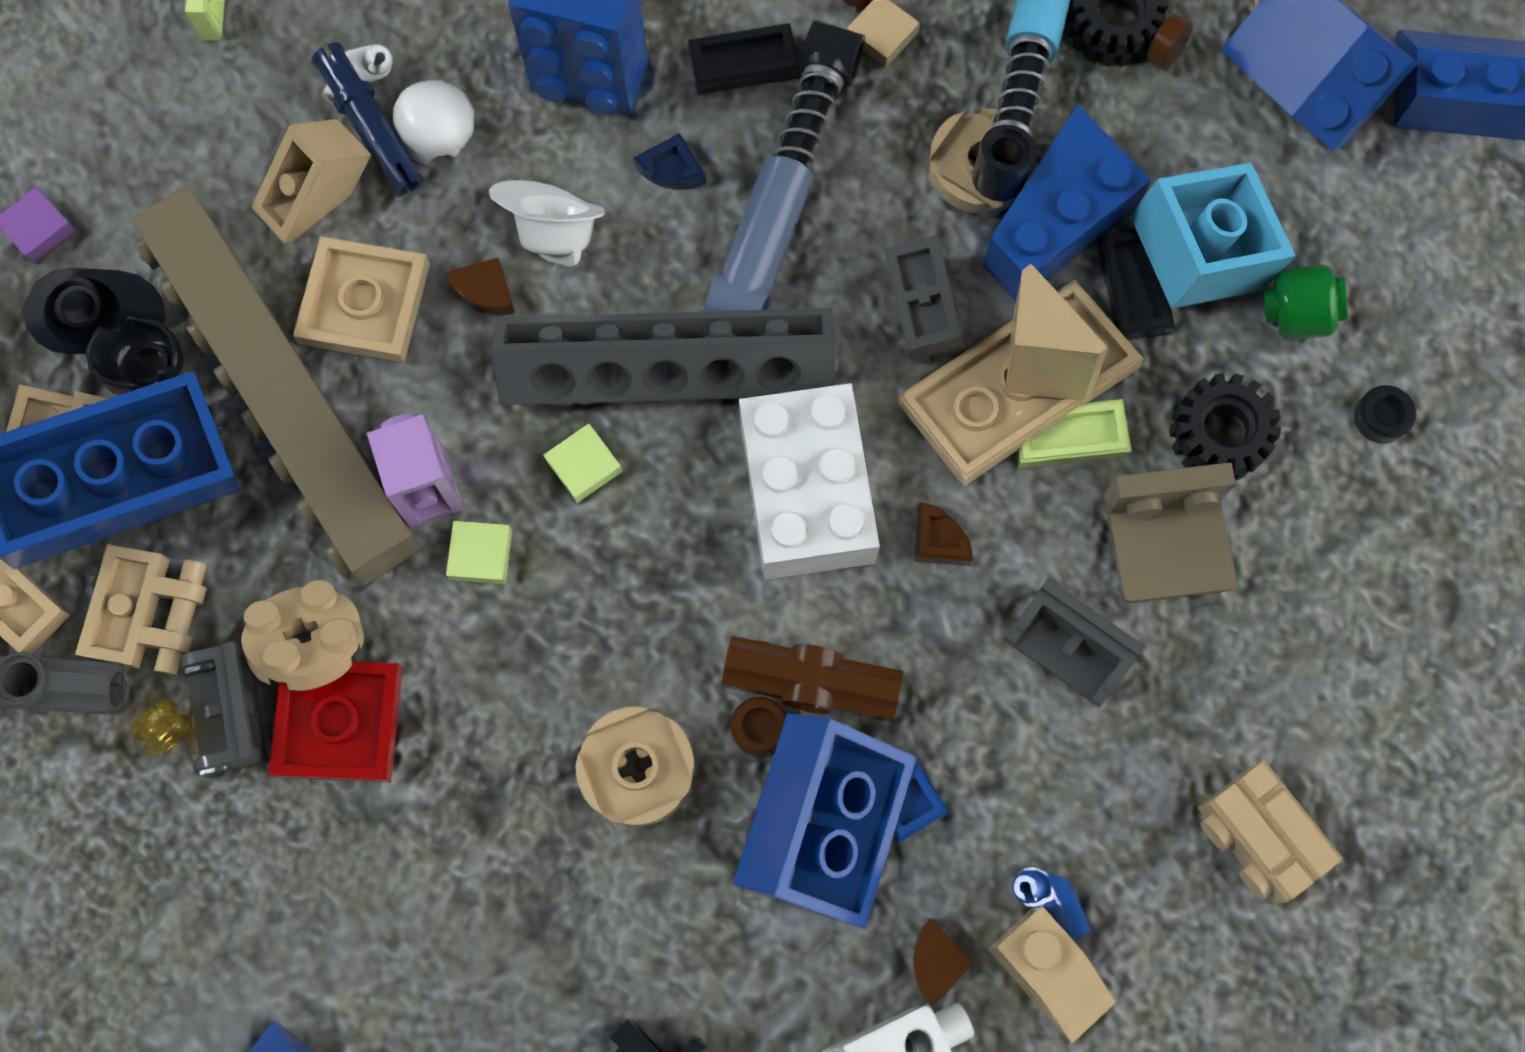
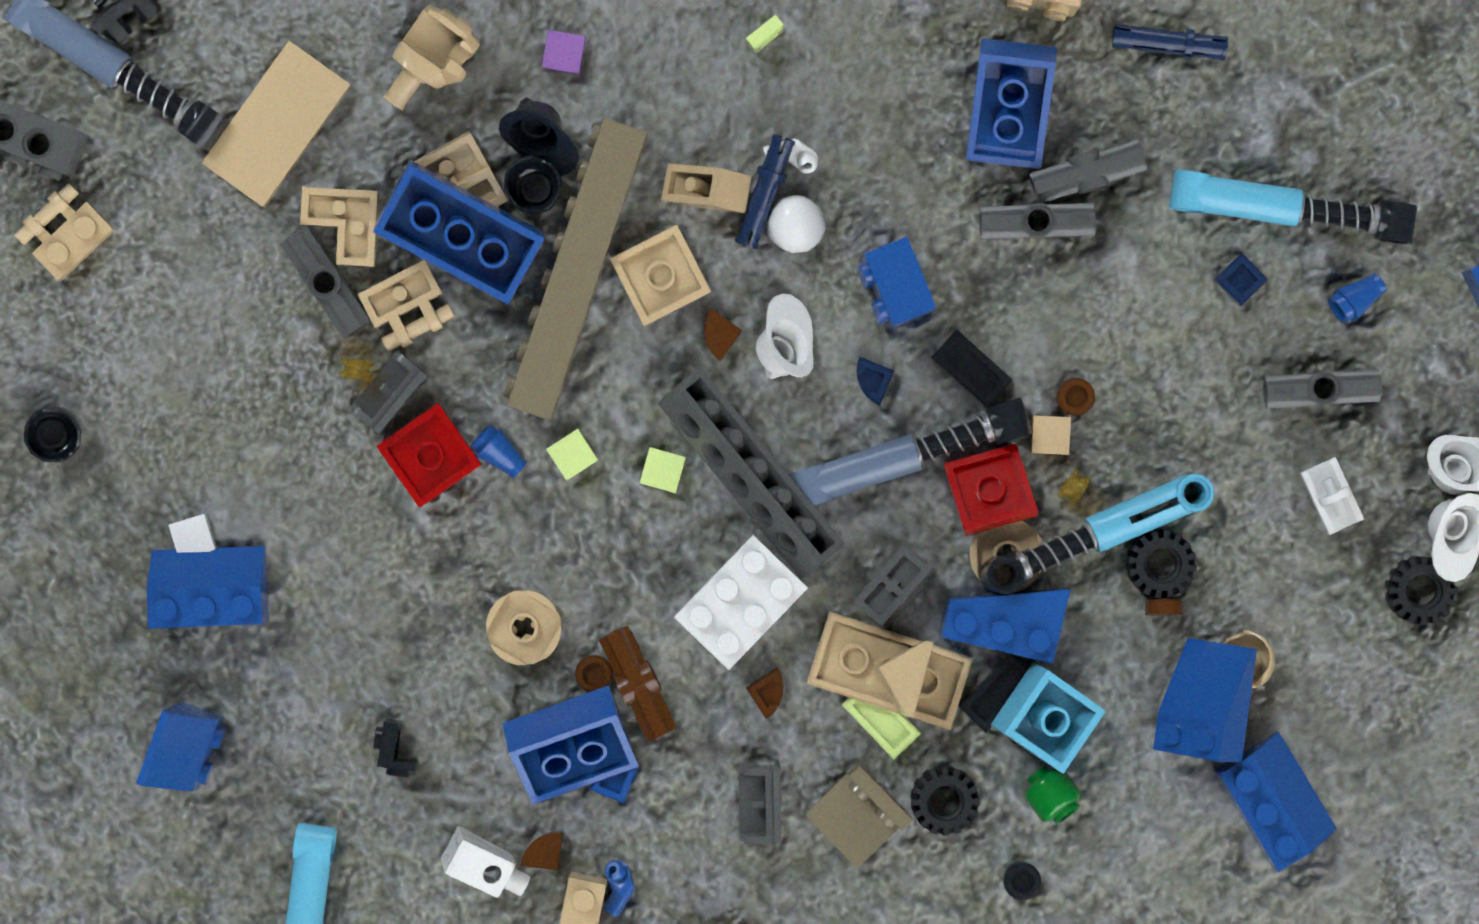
camera: 50 degrees right, 15 degrees up
tan plate [241,580,364,691] -> none
lavender brick [367,414,464,528] -> none
none -> blue cone [471,424,527,478]
none -> red plate [944,444,1038,536]
none -> clear yellow bush [1057,468,1092,506]

